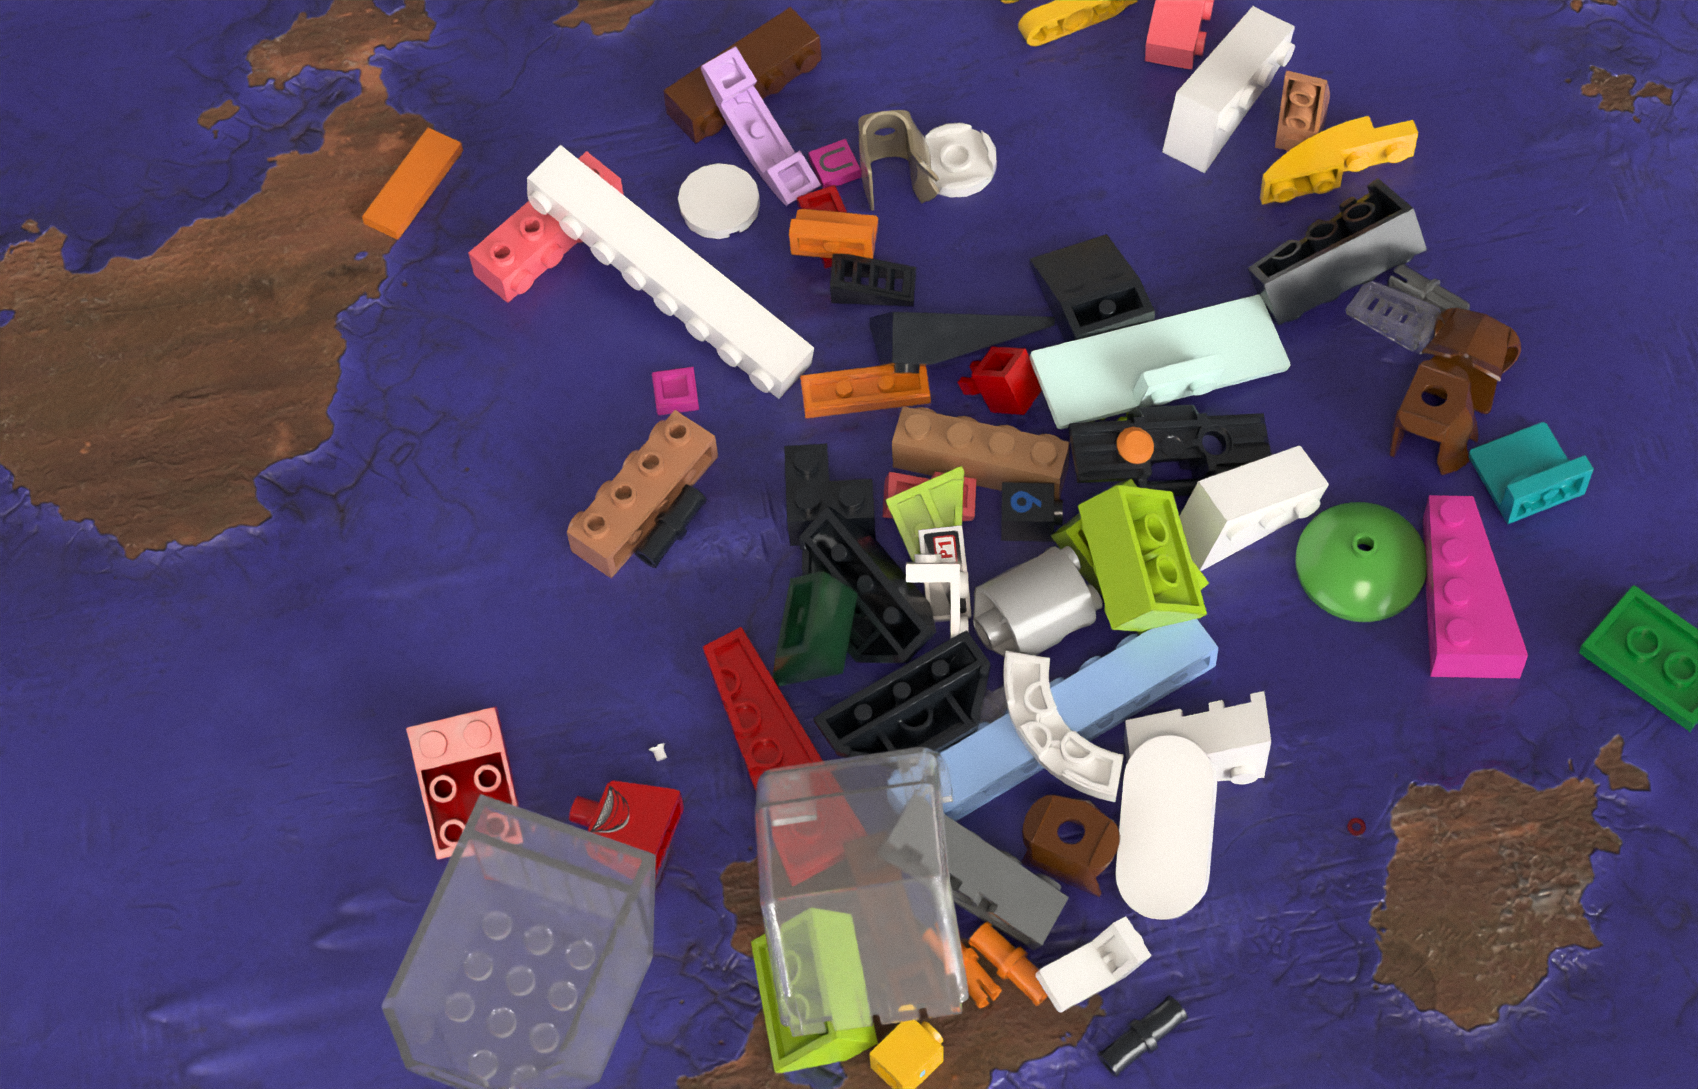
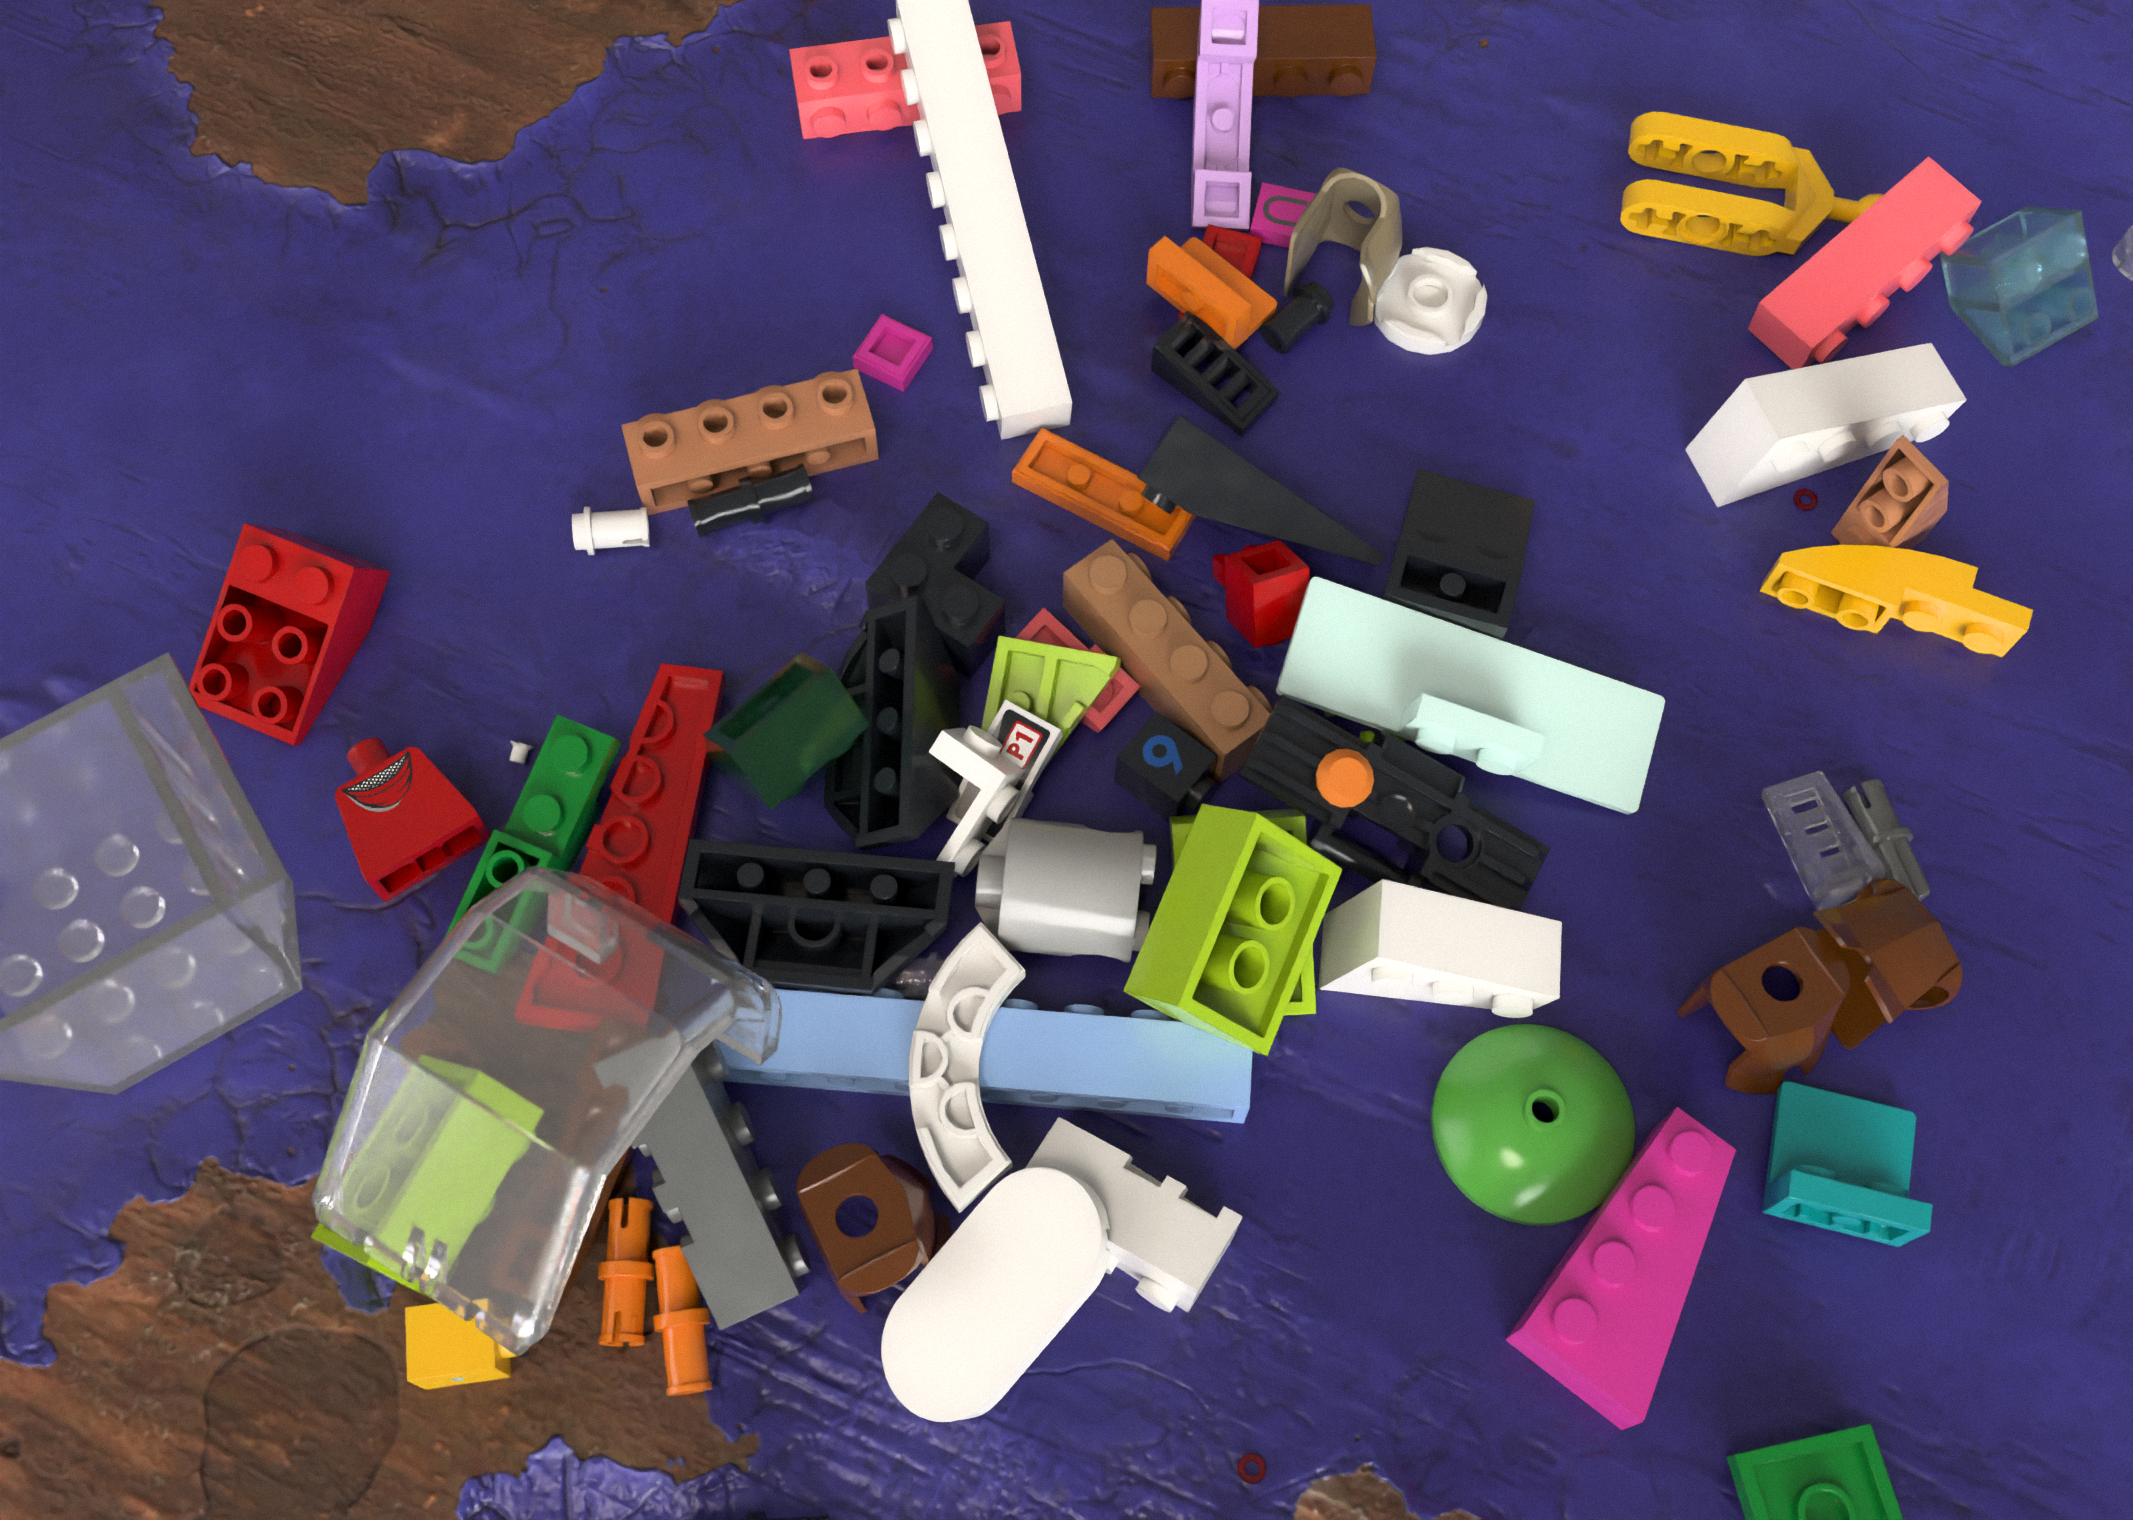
camera: 30 degrees right, 5 degrees up
white tile [678,163,760,239] -> none
white bracket [1036,916,1152,1012] -> none
black wedge [1248,178,1427,325] -> none
none -> green slope [438,715,621,977]
none -> white pin [572,506,650,556]
none -> black pin [1260,282,1334,354]
none -> dark red piece [1793,489,1818,511]

